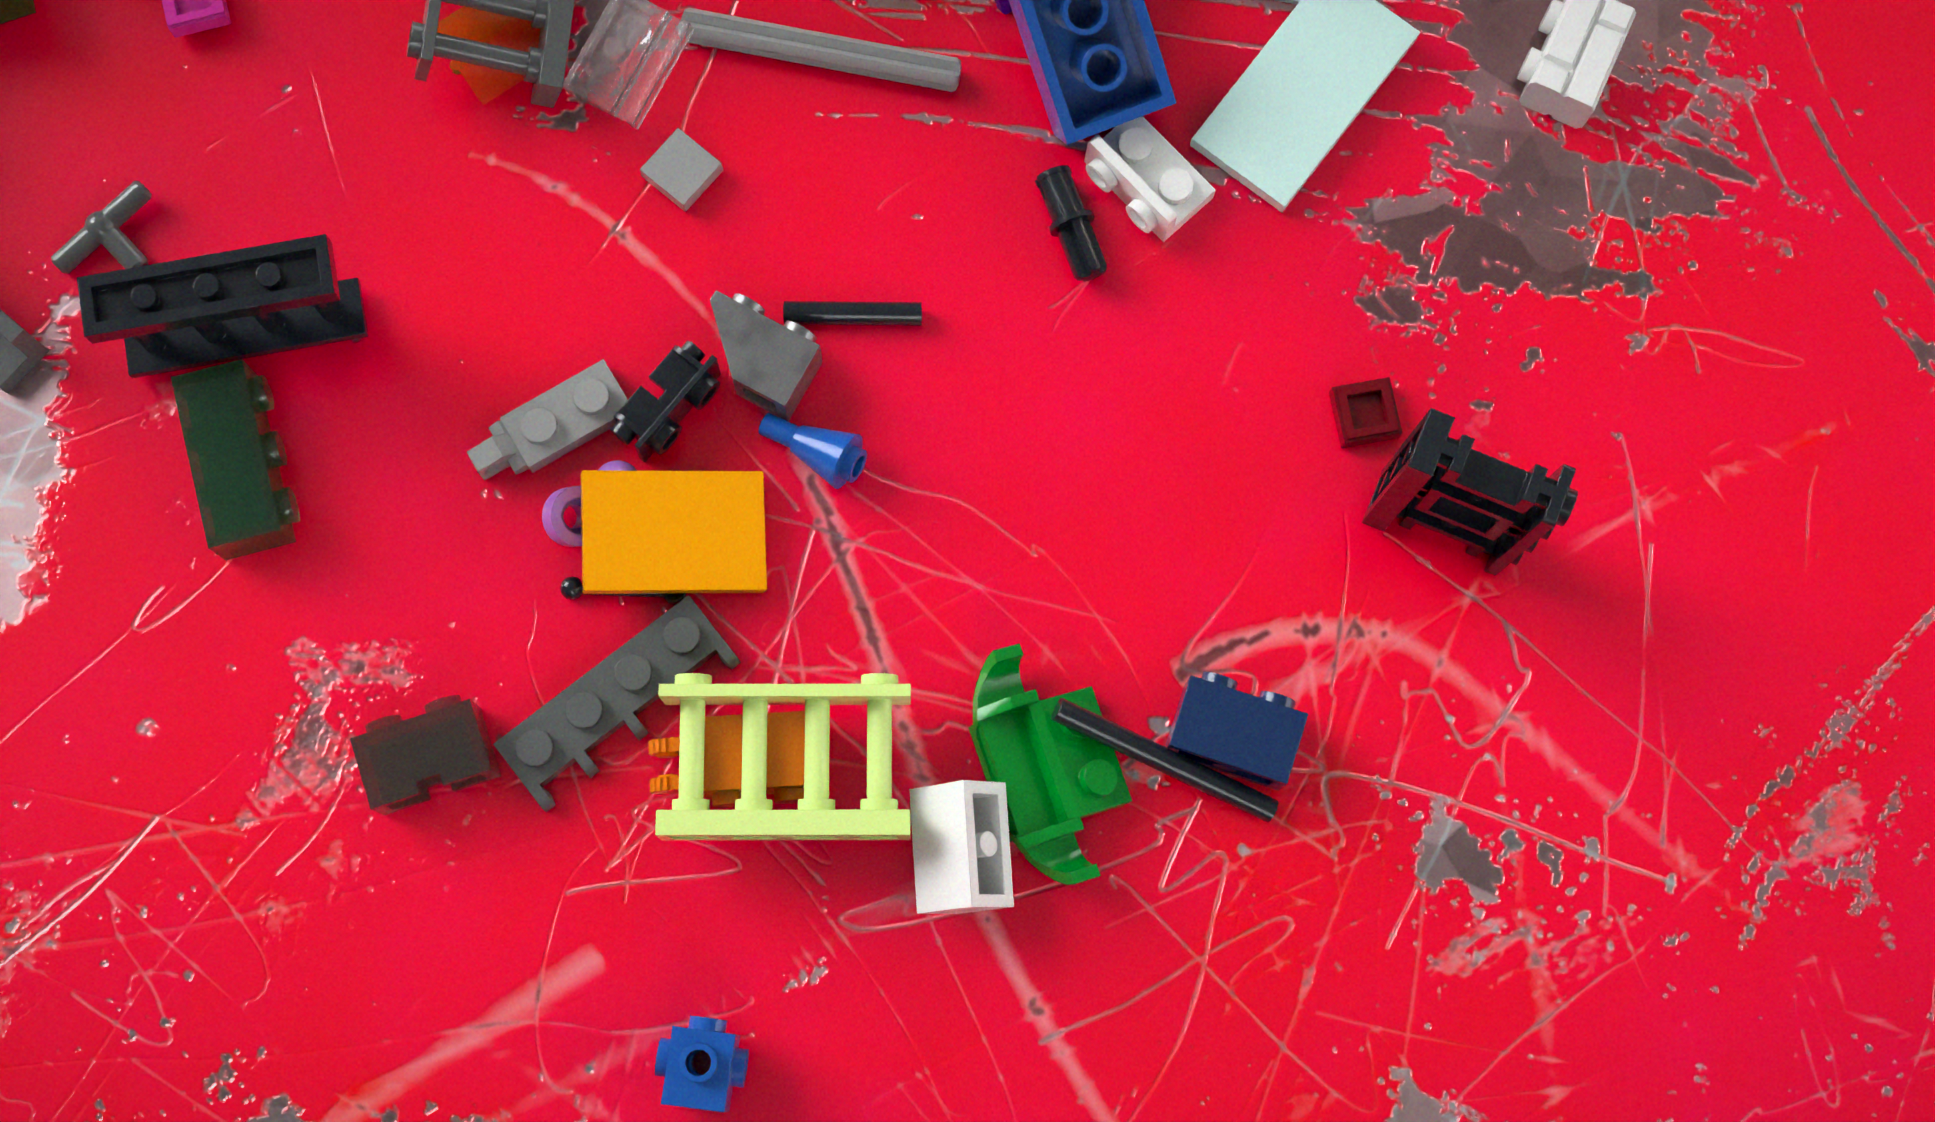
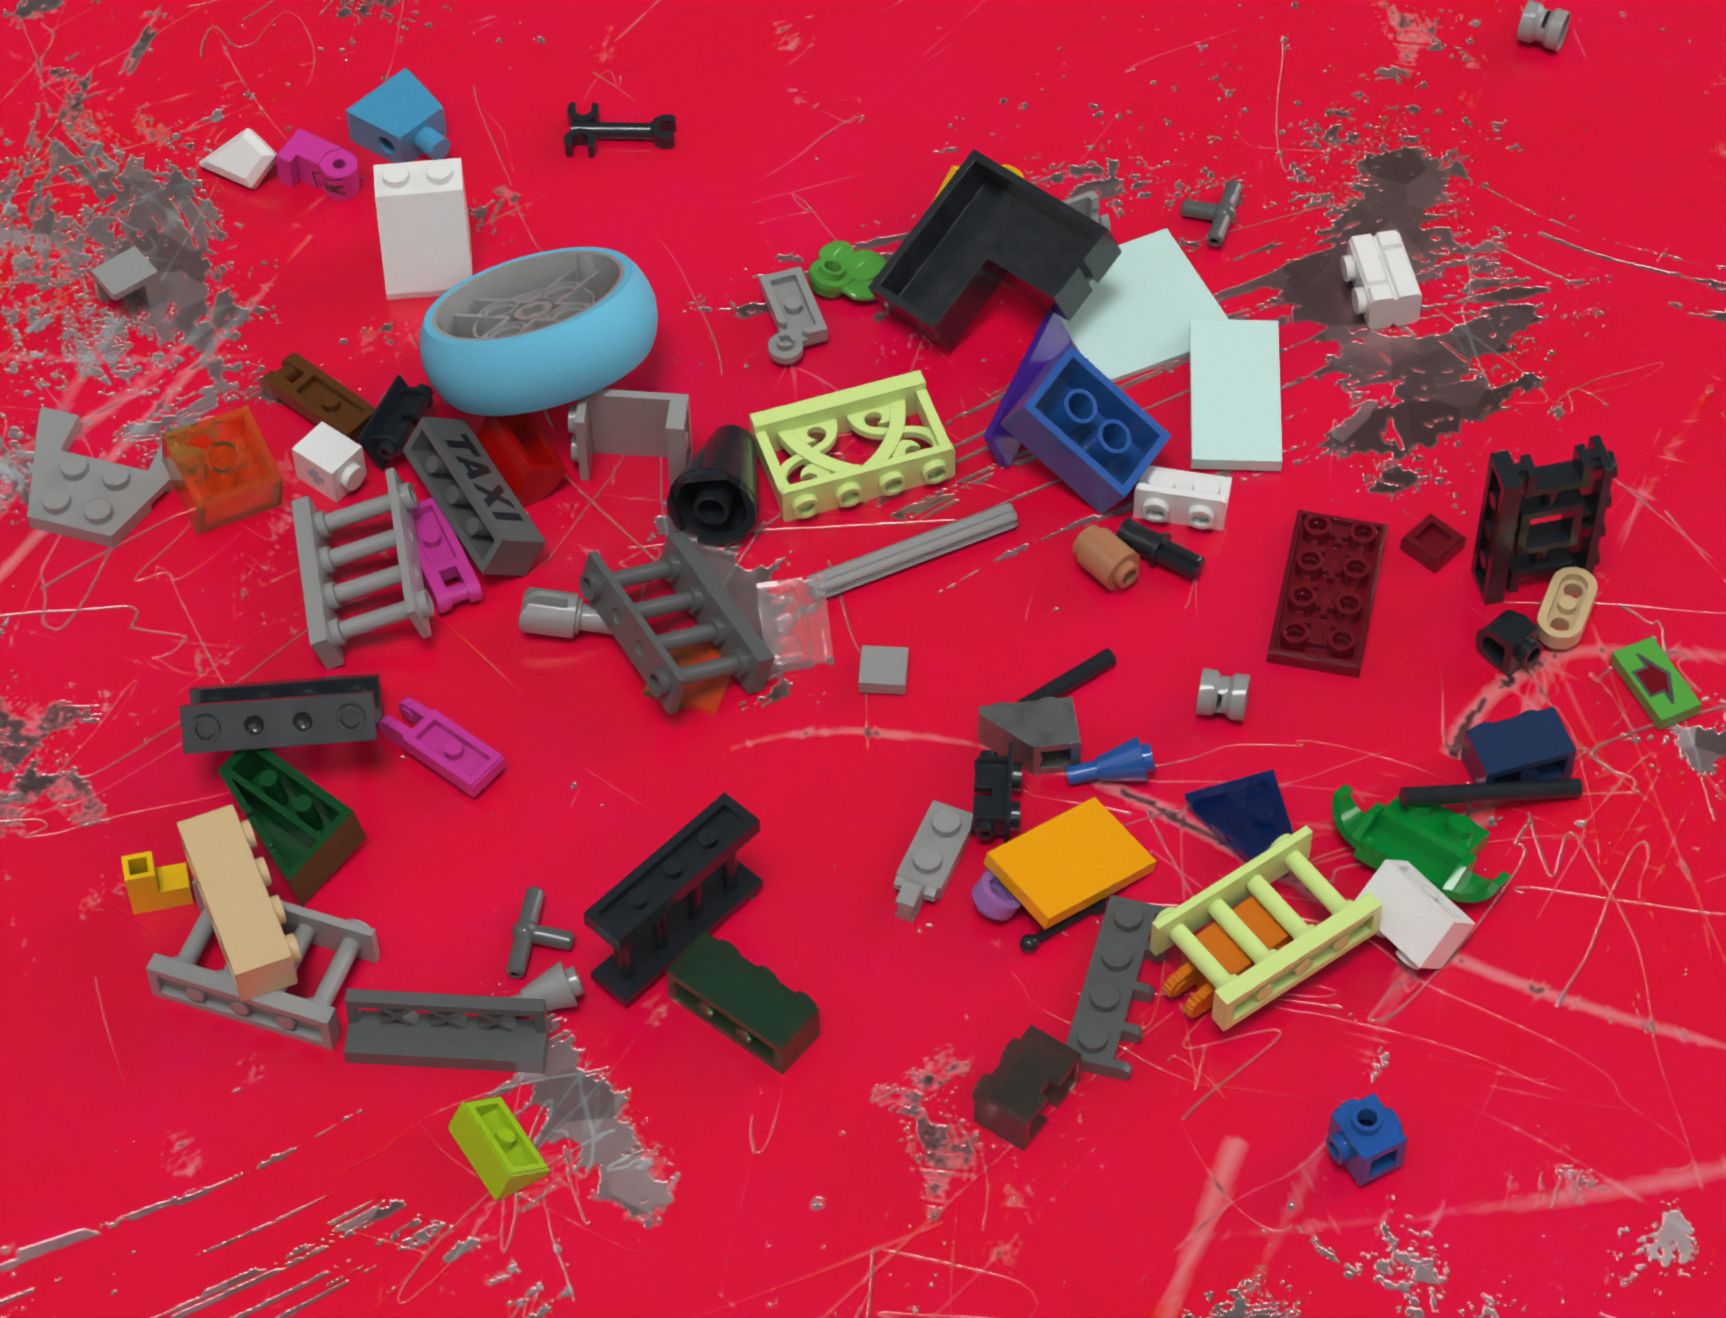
camera: 30 degrees left, 25 degrees down
none -> light grey cone [511,960,584,1017]
none -> nougat brick [1072,524,1140,590]
none -> clear blue wing [1184,769,1294,863]
none -> light grey wheel [1196,668,1251,722]
none -> dark red tile [1267,510,1388,678]
none -> black plate [1476,610,1543,678]
none -> tan plate [1536,567,1598,649]
none -> bright green tile [1610,636,1702,730]

